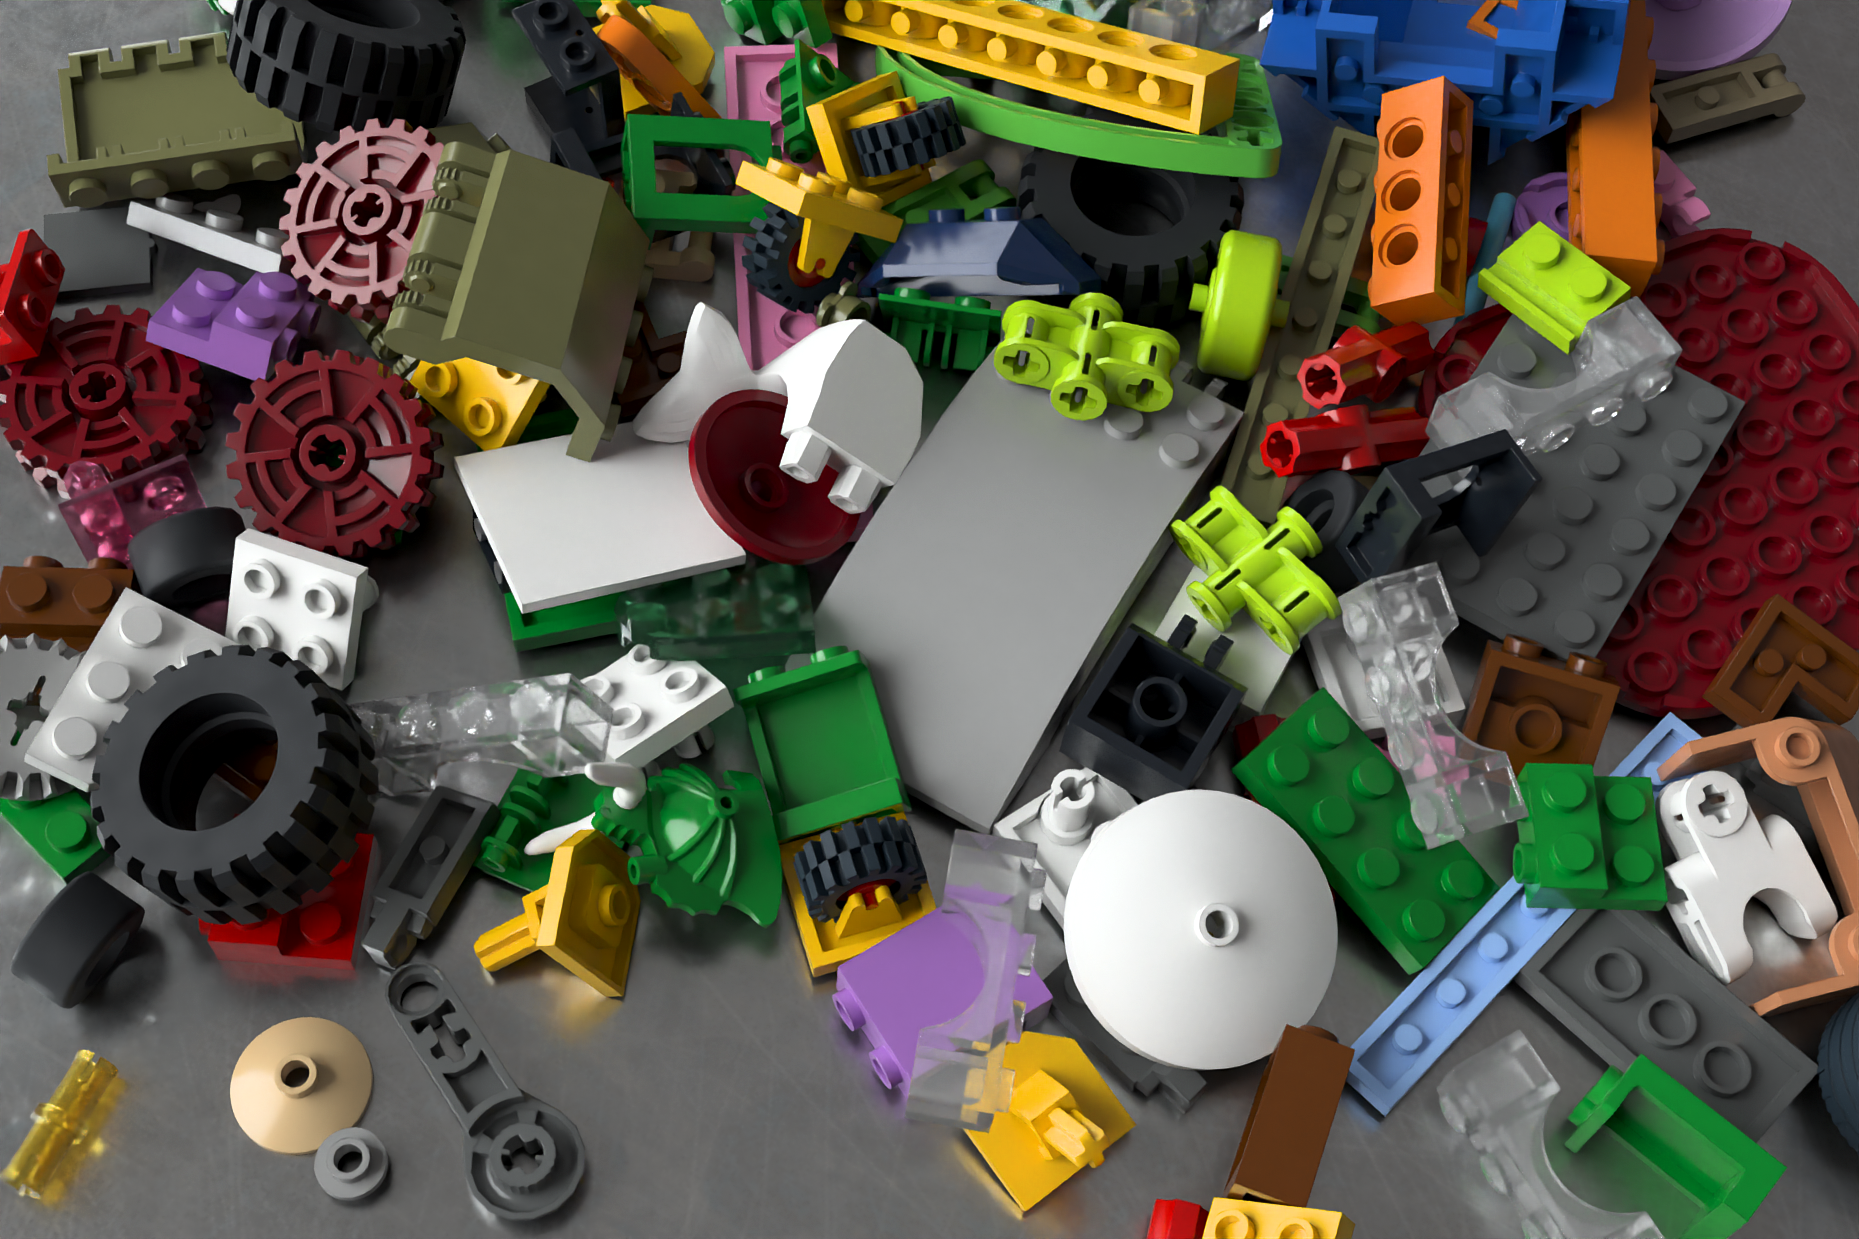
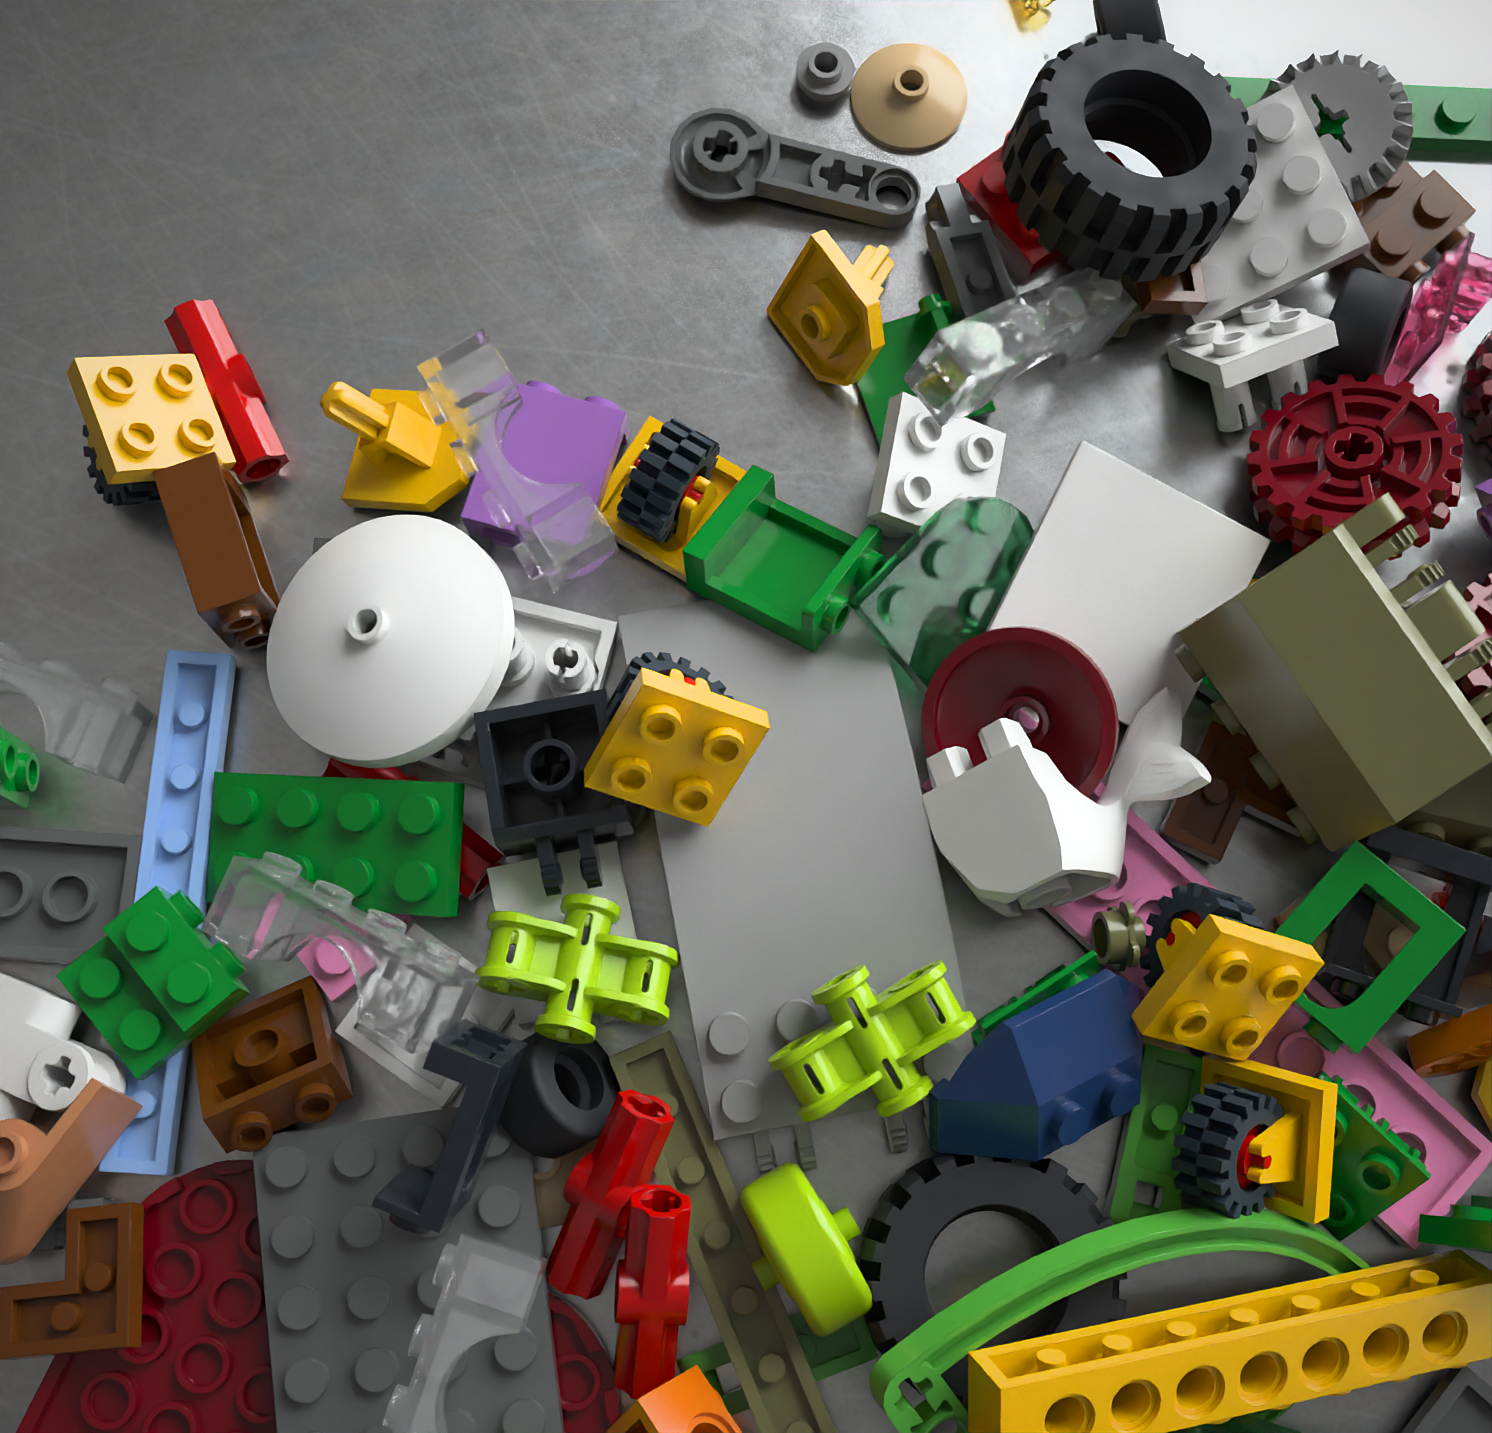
camera: 140 degrees right, 15 degrees up
green helmet [524,762,782,928] -> none
none -> yellow plate [584,652,770,827]

